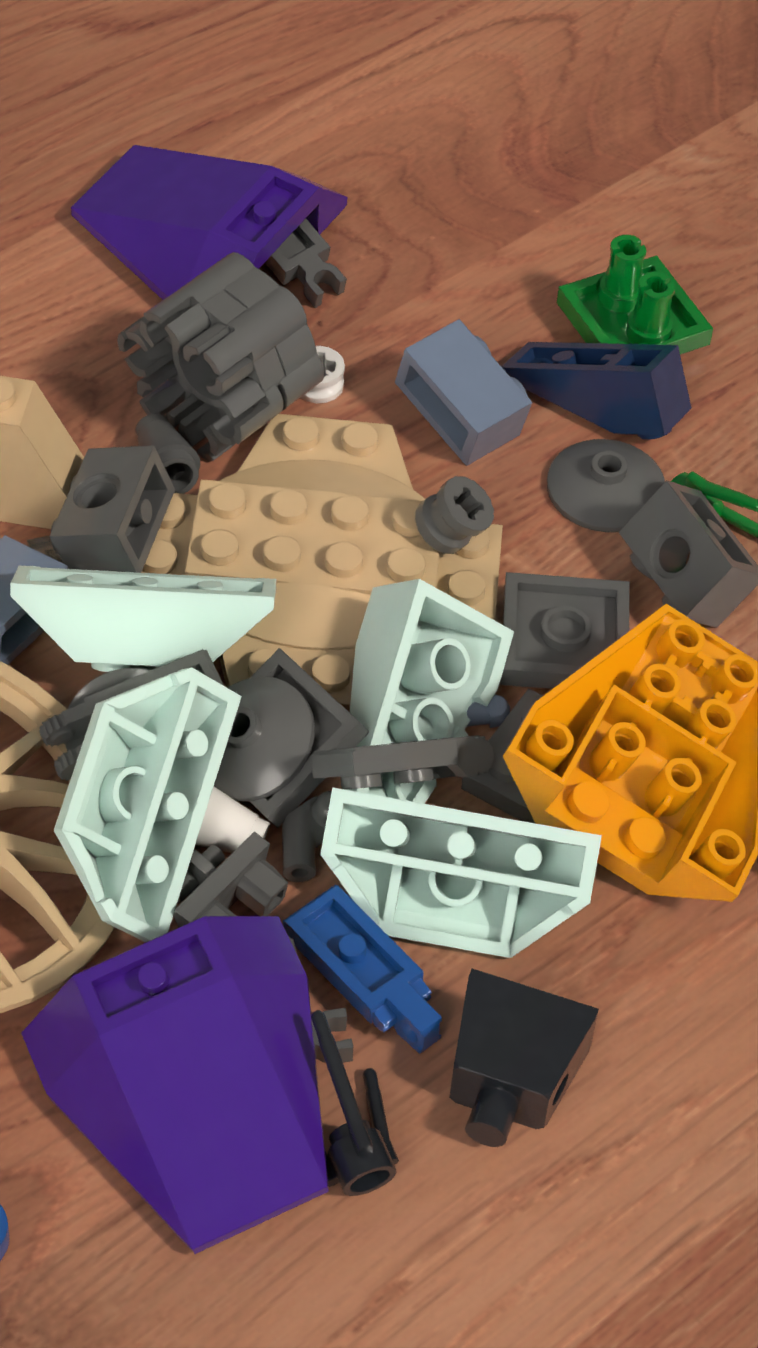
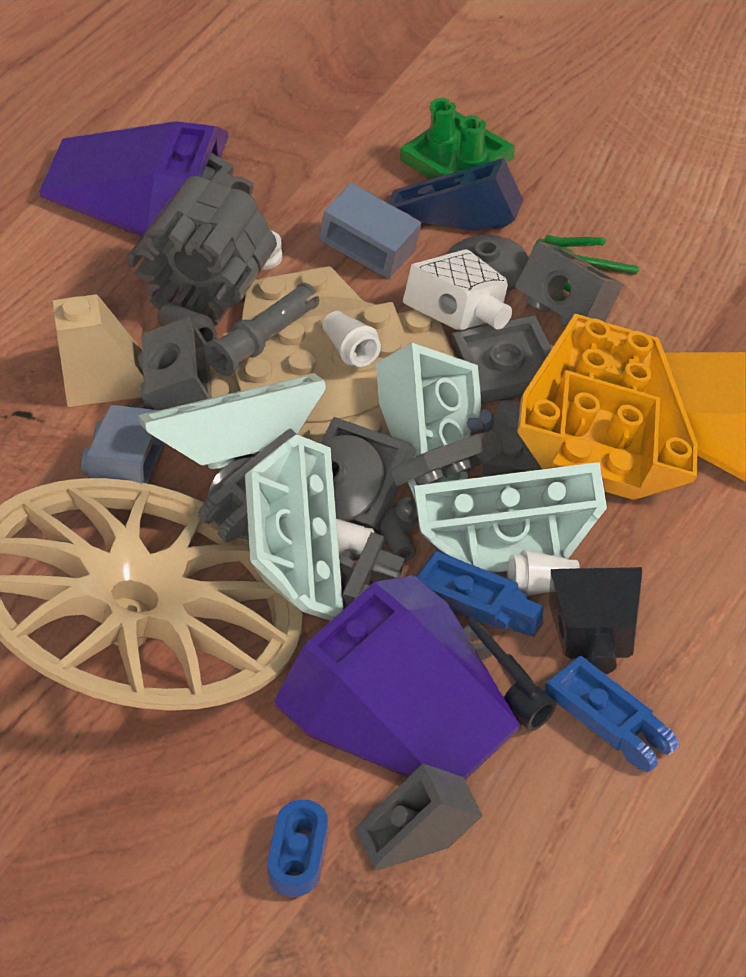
camera: 15 degrees left, 5 degrees down
dark grey wheel [415,476,494,554] -> none
none -> dark grey pin [204,282,319,376]
none -> white cone [323,311,381,367]
none -> dark grey slope [356,764,483,870]
none -> white torso [403,249,512,330]
none -> white cone [507,549,580,596]
none -> blue hinge [545,656,679,773]

